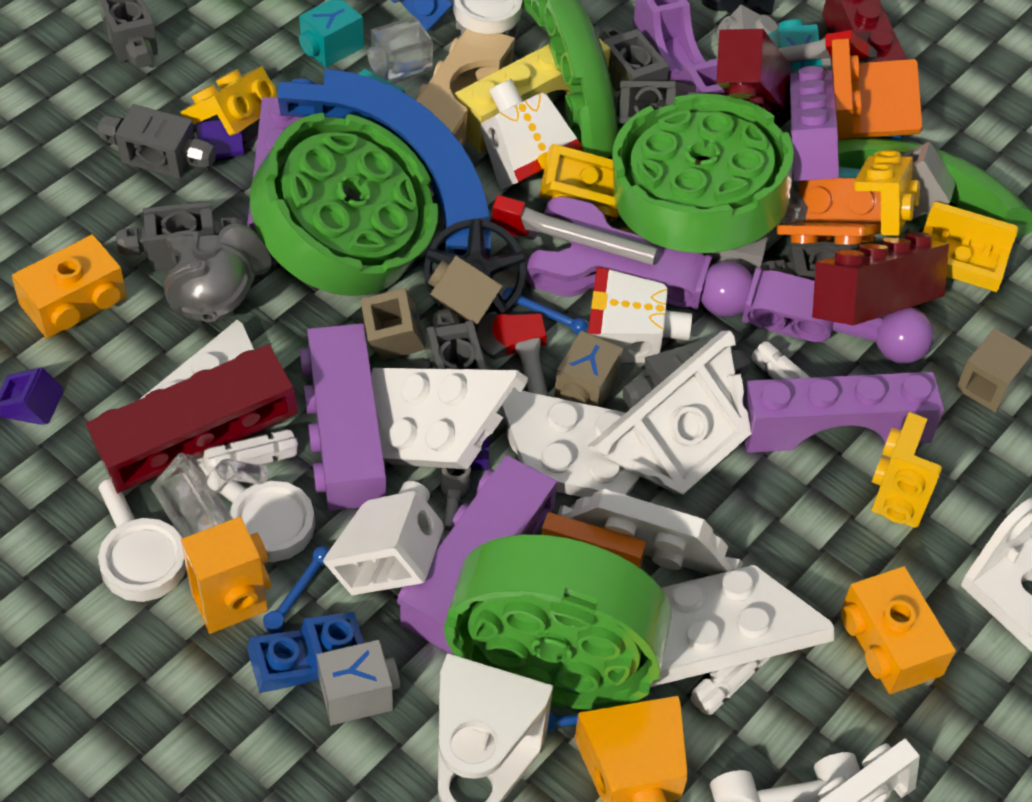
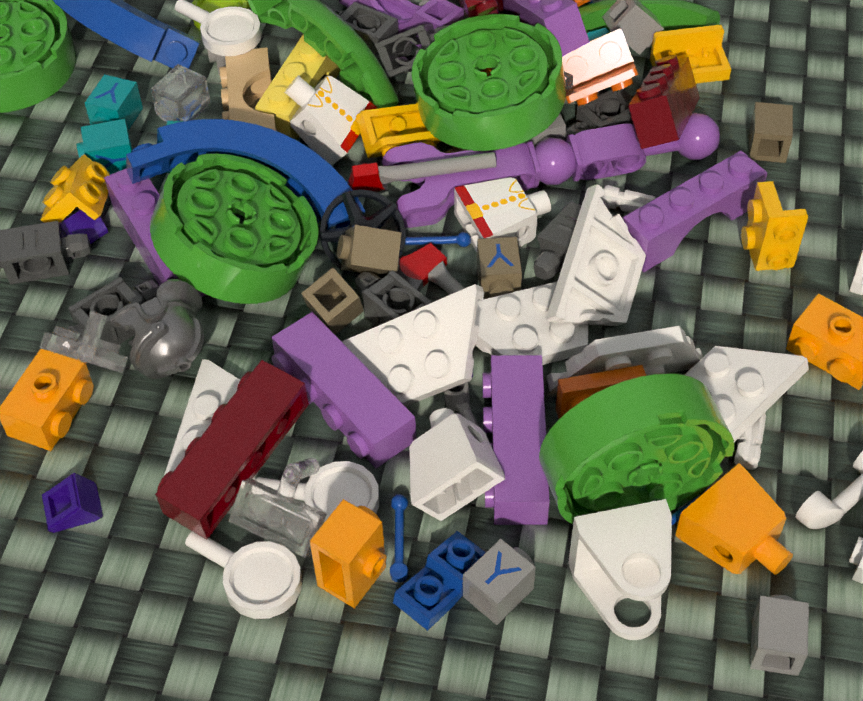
camera: 25 degrees left, 0 degrees up
white axle [203,429,298,477] -> none
yellow bracket [854,150,920,236] -> none
none -> clear plate [39,311,128,373]
none -> teal brick [76,118,133,175]

